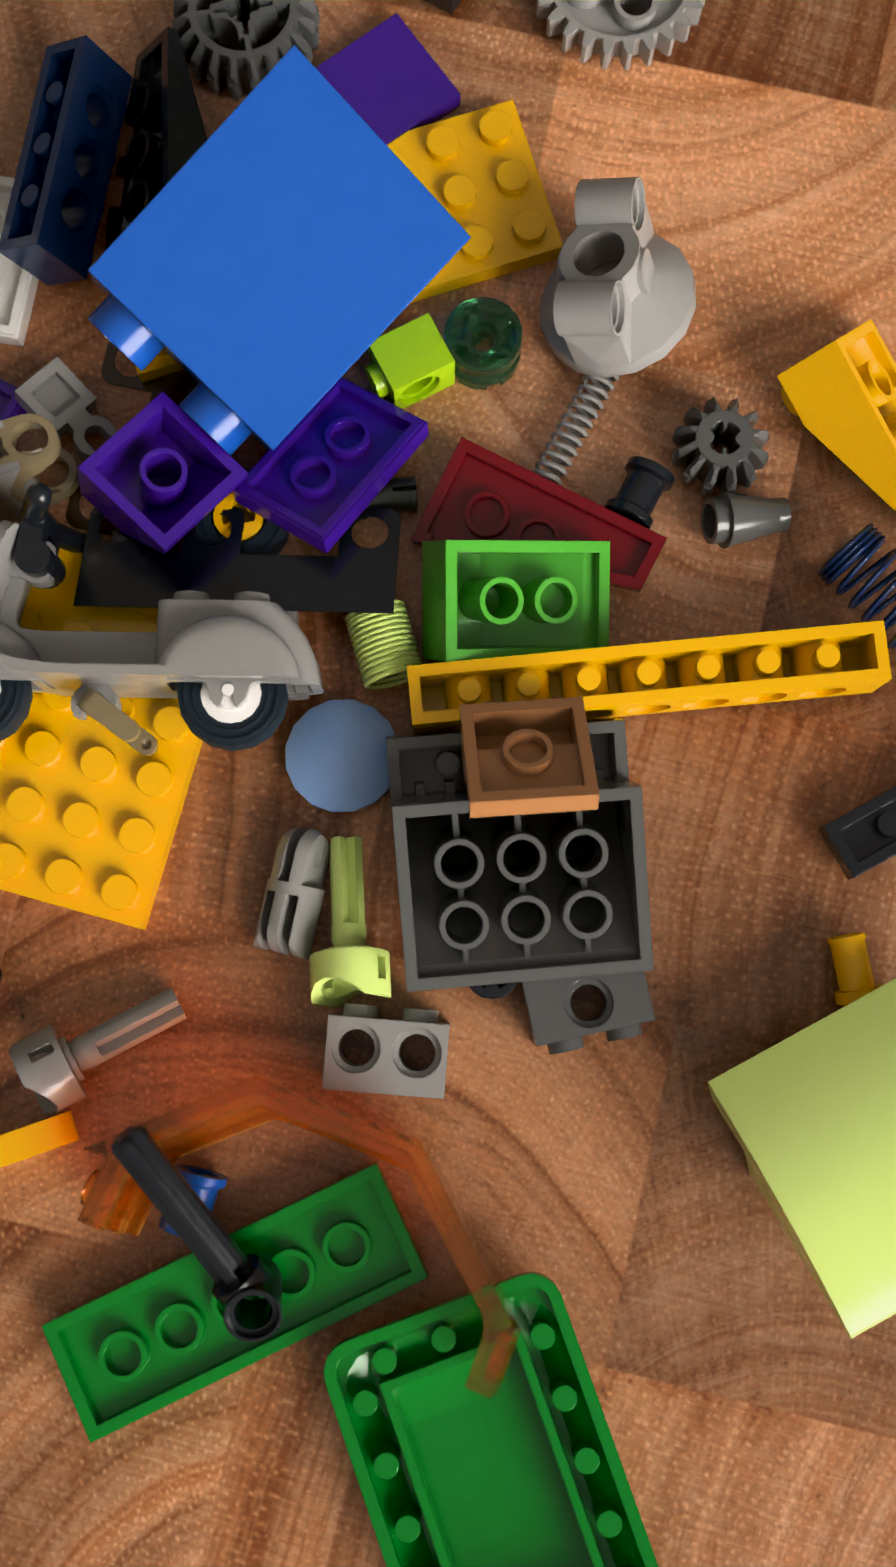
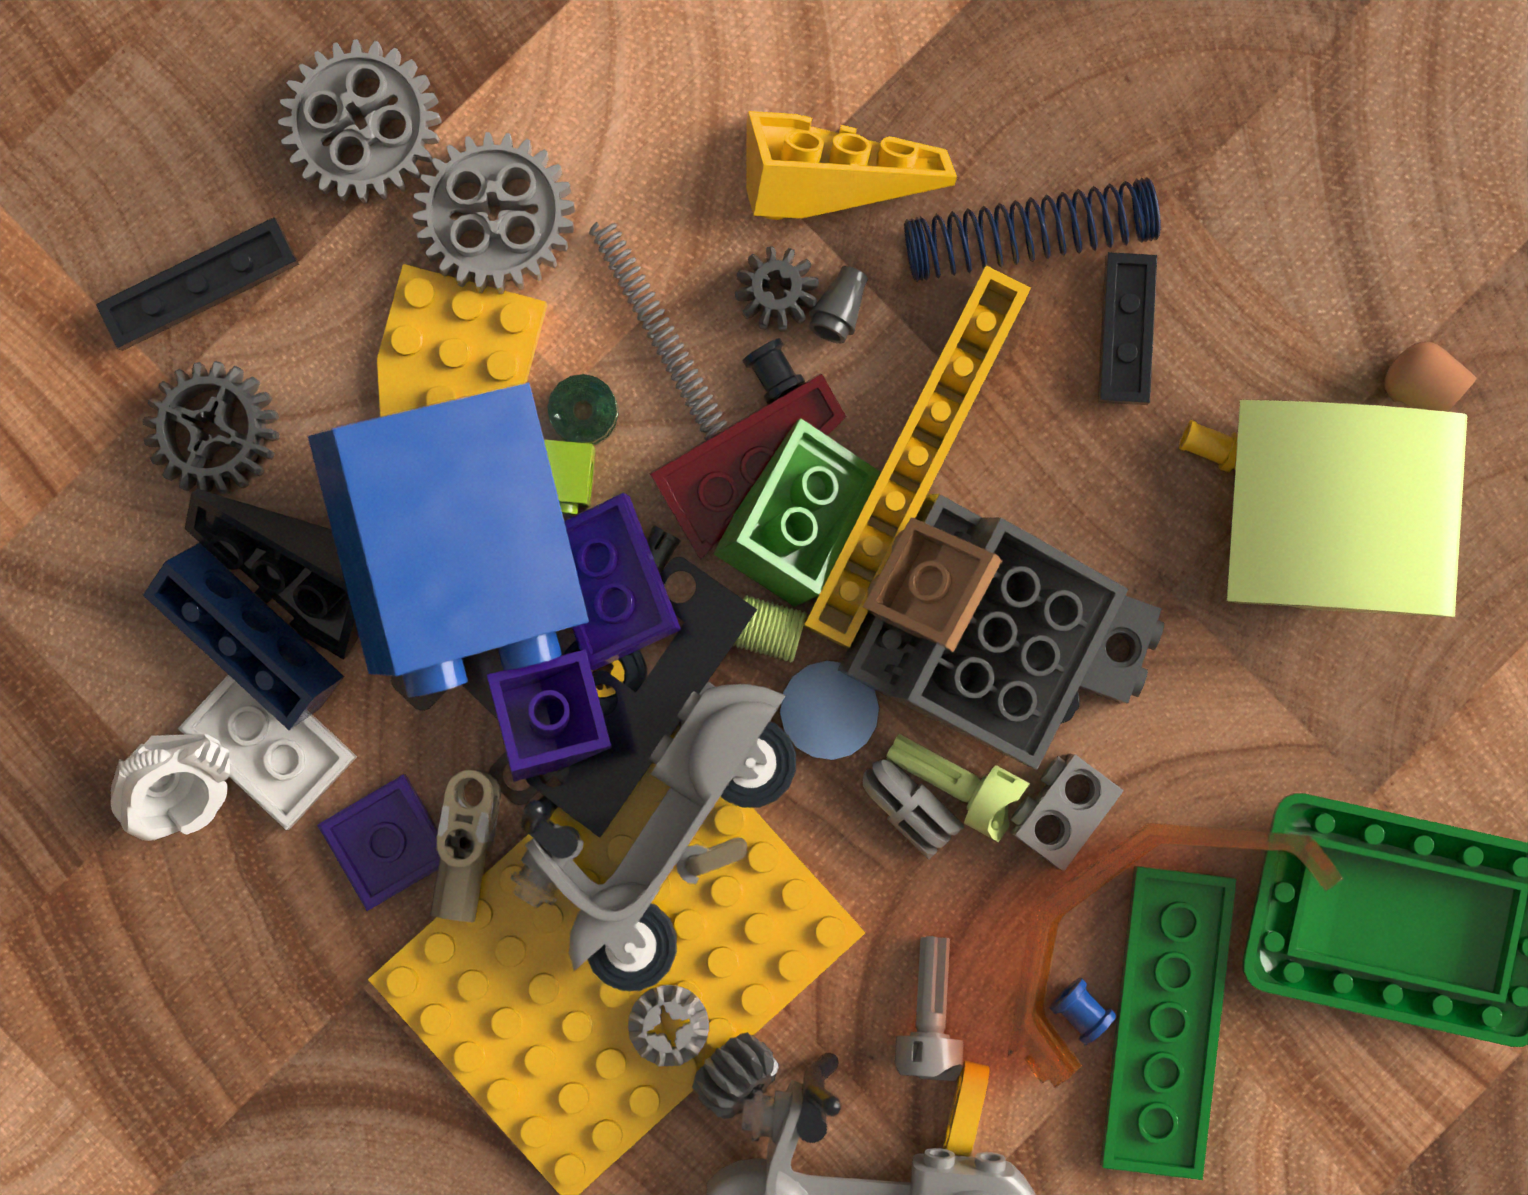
camera: 60 degrees left, 5 degrees up
light grey plate [14,357,117,461] -> none
black axle [111,1125,282,1342] -> none
dark purple tile [315,13,461,145] -> none
light grey piece [540,177,696,378] -> none
none -> light grey gear [413,132,575,294]

